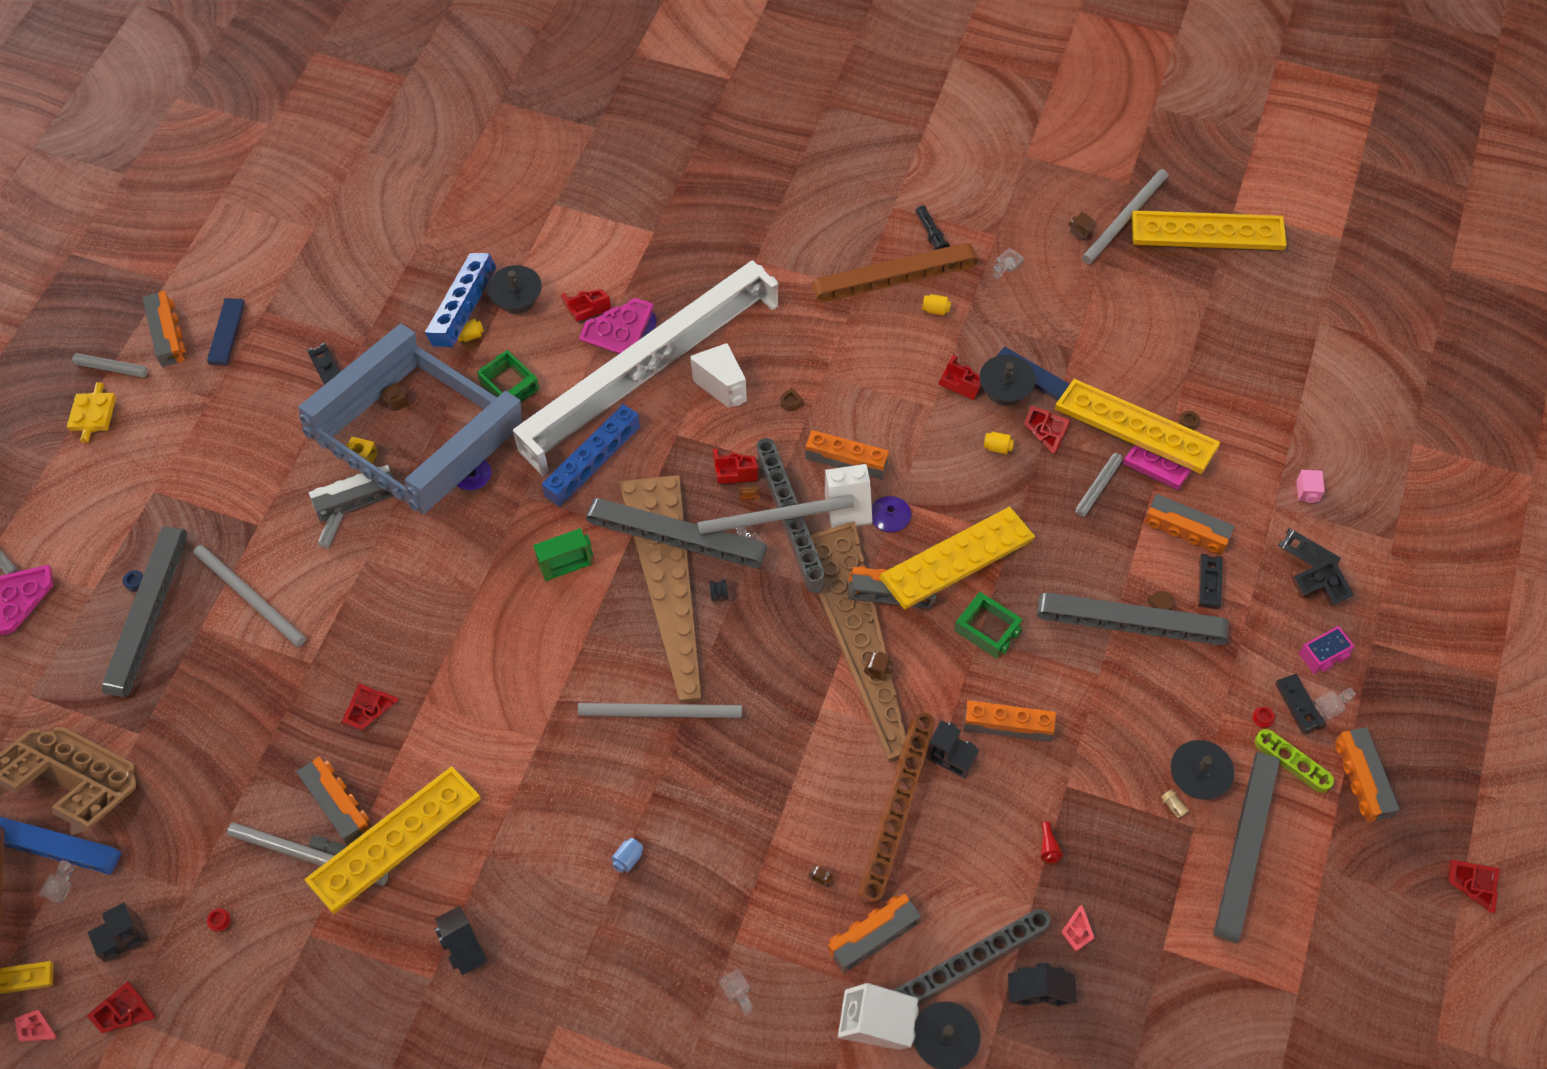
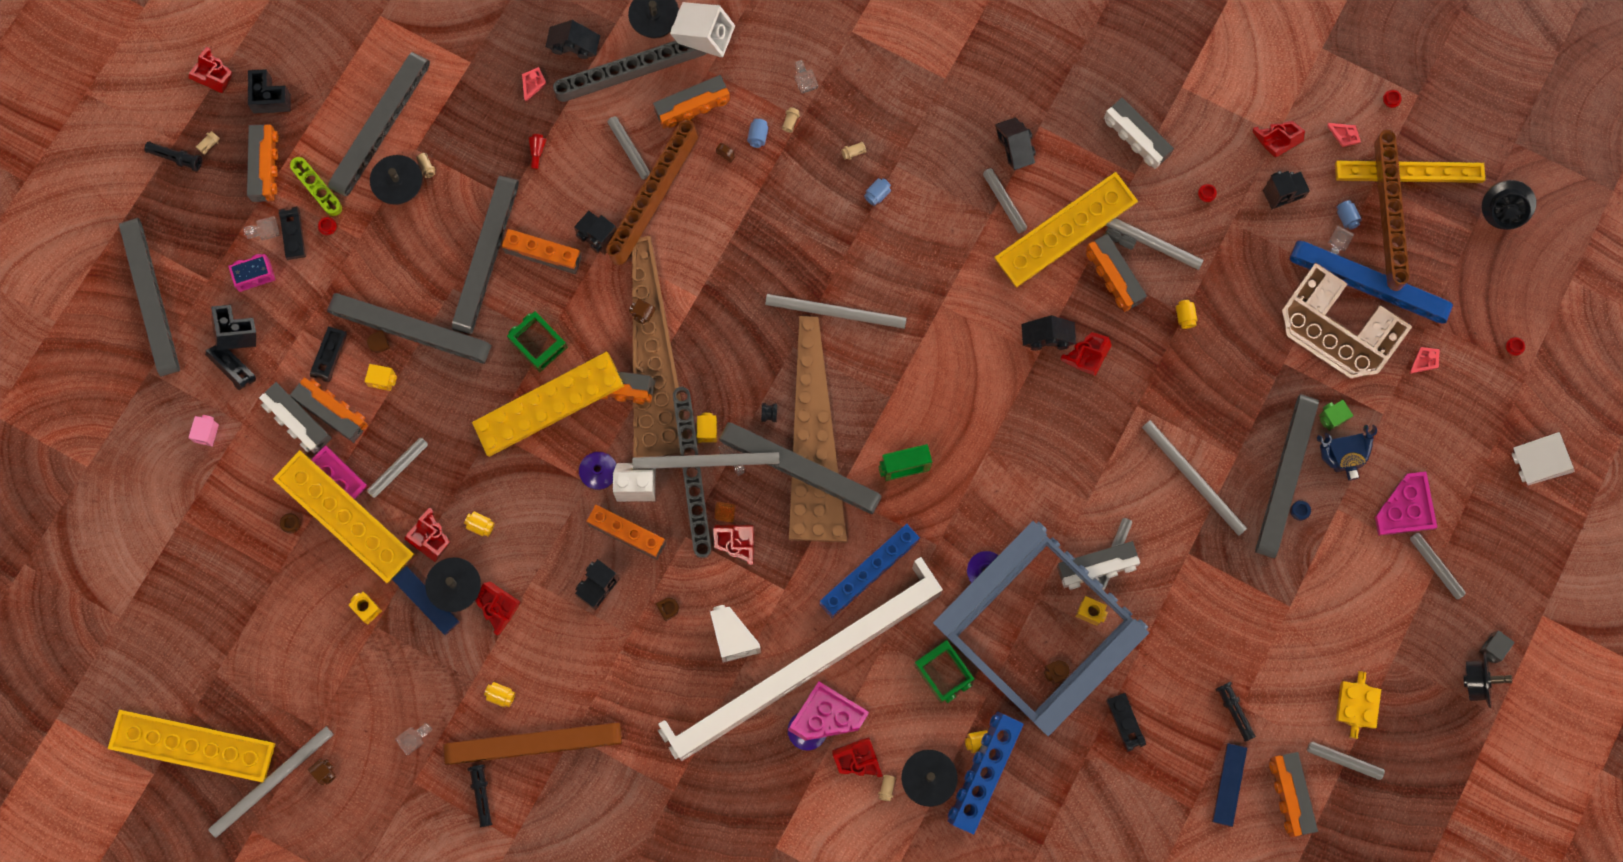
camera: 175 degrees left, 15 degrees up
none -> dark grey beam [119,218,180,377]
none -> black pin [144,141,202,172]
none -> tan pin [196,131,220,155]
none -> black brick [248,69,291,114]
none -> piece [259,382,332,454]
none -> yellow brick [349,592,382,625]
none -> yellow brick [365,364,397,391]
none -> dark grey beam [452,176,519,334]
none -> black brick [575,559,619,611]
none -> light grey axle [607,116,650,180]
none -> yellow brick [697,413,717,443]
none -> medium blue brick [747,119,768,148]
none -> tan pin [782,107,800,133]
none -> tan pin [841,142,866,160]
none -> tan pin [878,775,896,802]
none -> light grey axle [983,168,1027,234]
none -> black brick [1021,315,1076,351]
none -> piece [1104,98,1174,169]
none -> yellow brick [1175,300,1198,329]
none -> black pin [1215,681,1256,742]
none -> dark blue torso [1317,424,1377,481]
none -> bright green brick [1319,400,1353,431]
none -> medium blue brick [1337,200,1362,229]

